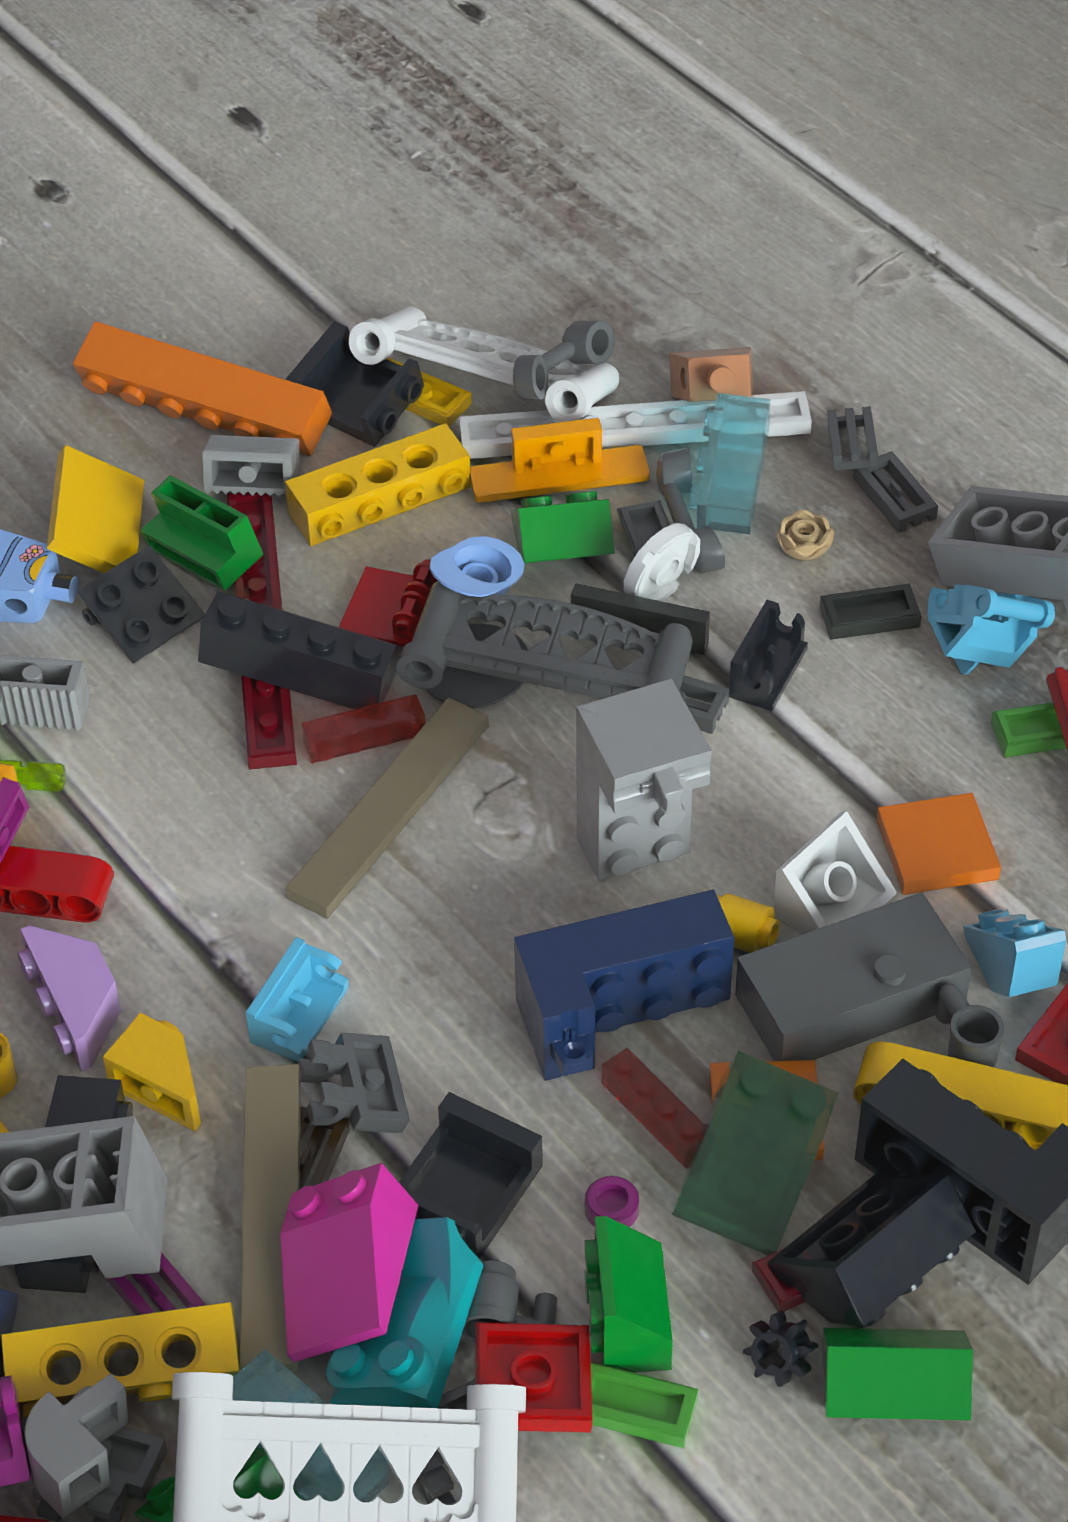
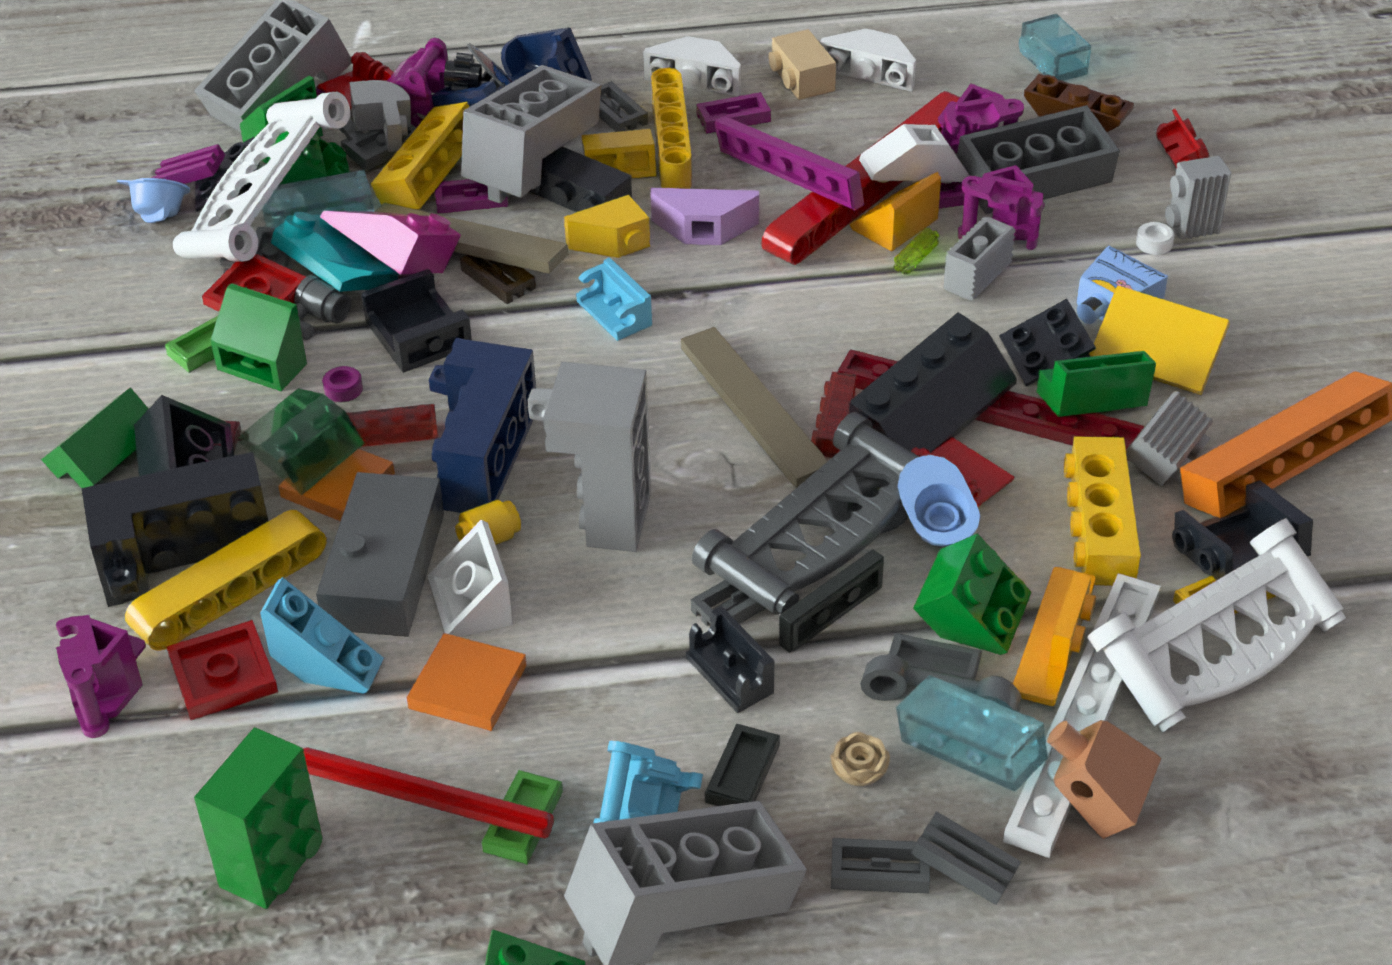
camera: 120 degrees right, 5 degrees down
dark grey plate [298,1032,410,1133] -> none
dark grey piece [513,321,614,400] -> none
white tile [624,523,700,601] -> none
black gear [743,1311,819,1387] -> none
dark grey piece [936,983,1004,1067] -> none

